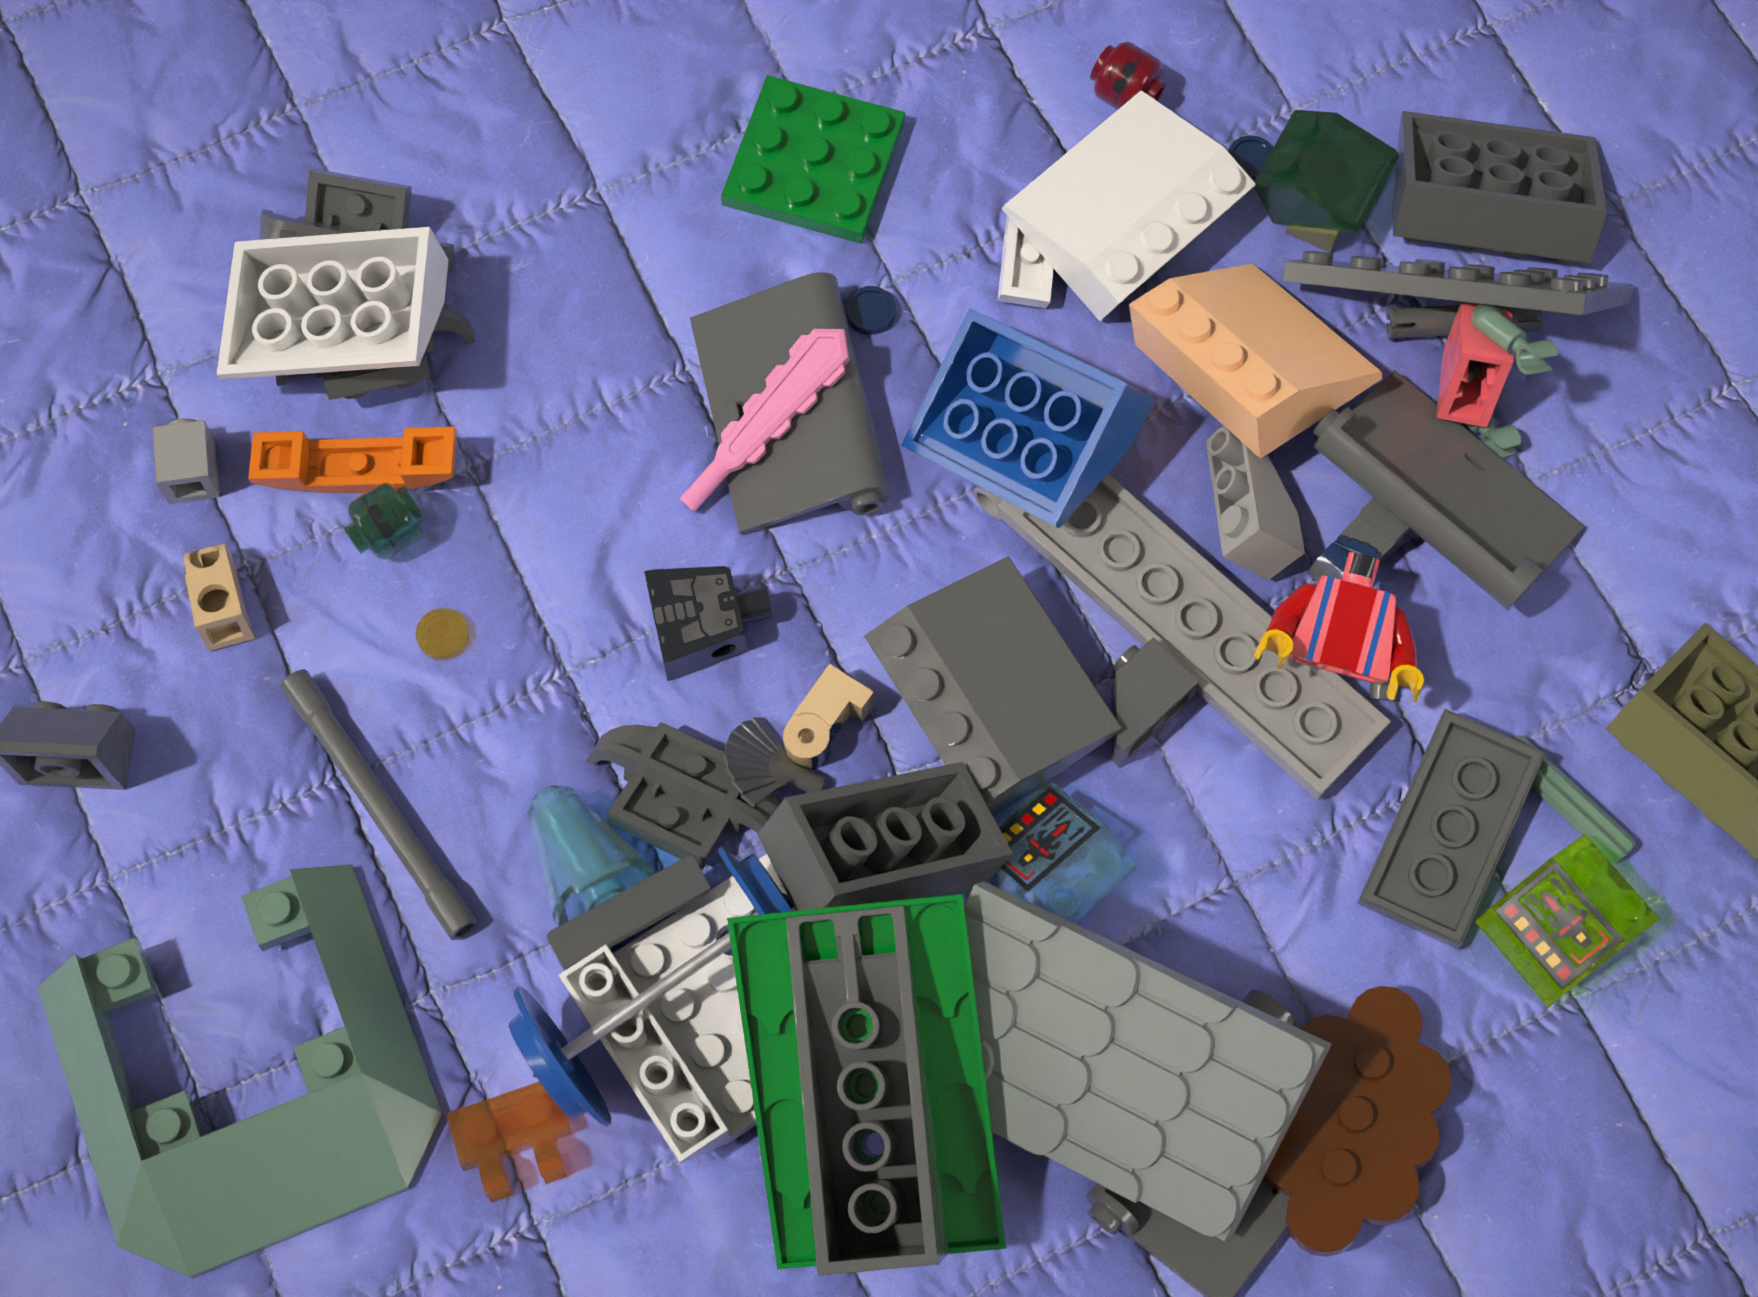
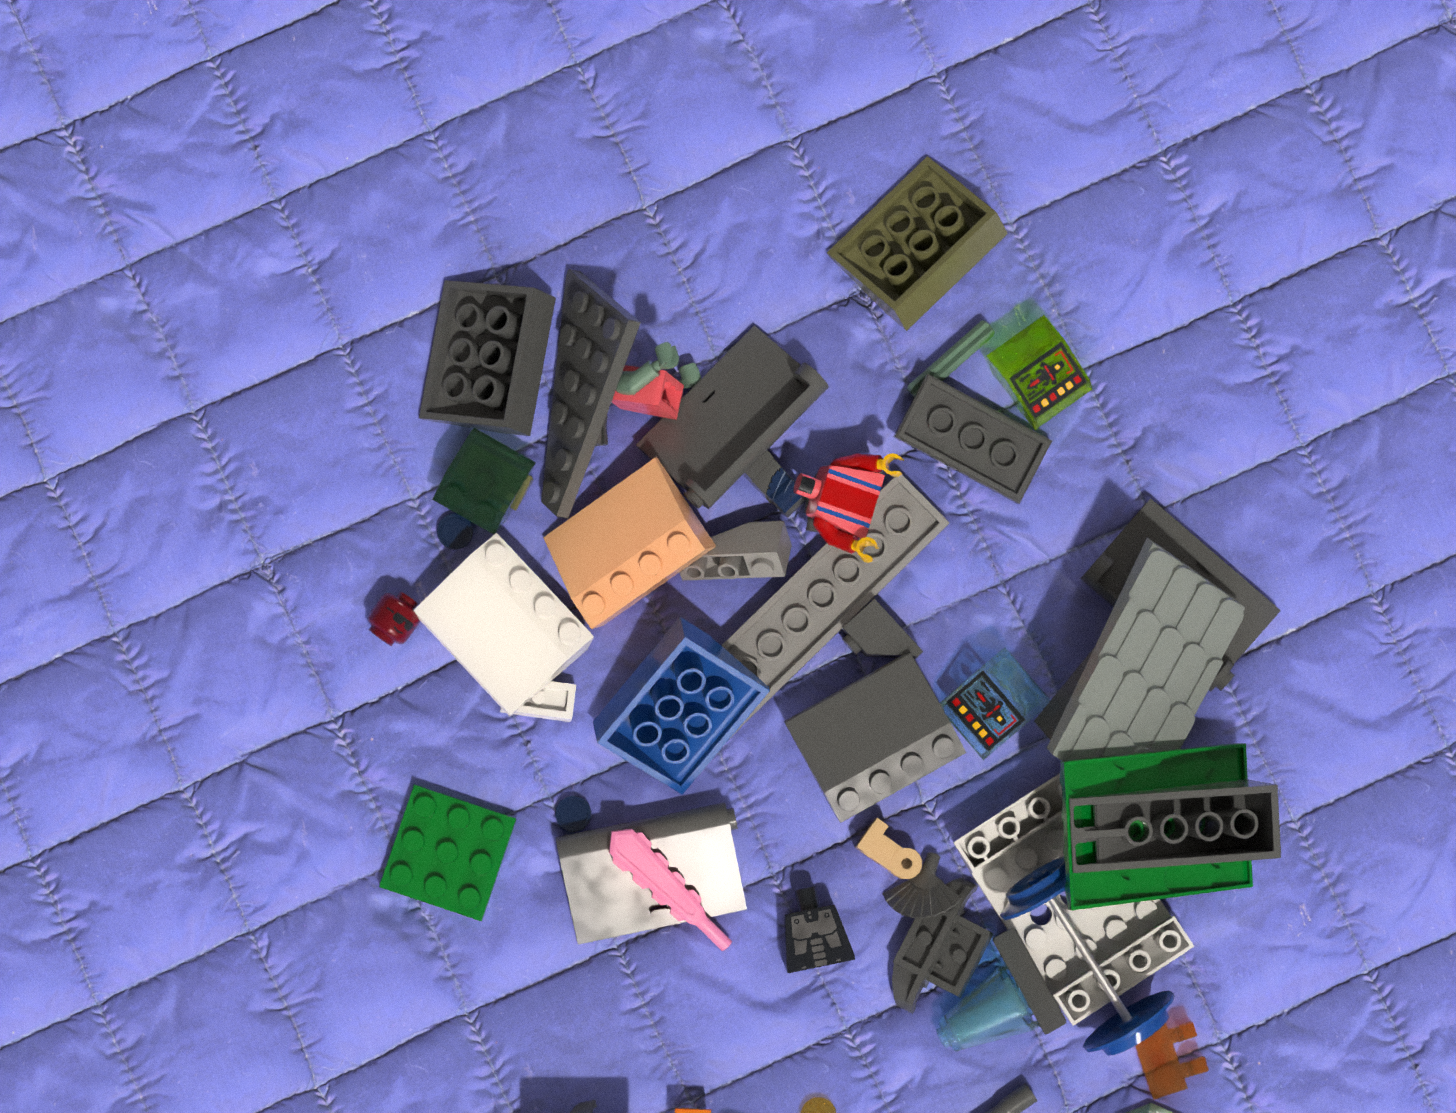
camera: 90 degrees left, 15 degrees up
dark grey brick [757,762,1013,911] -> none
reddish brown plate [1264,986,1452,1257] -> none

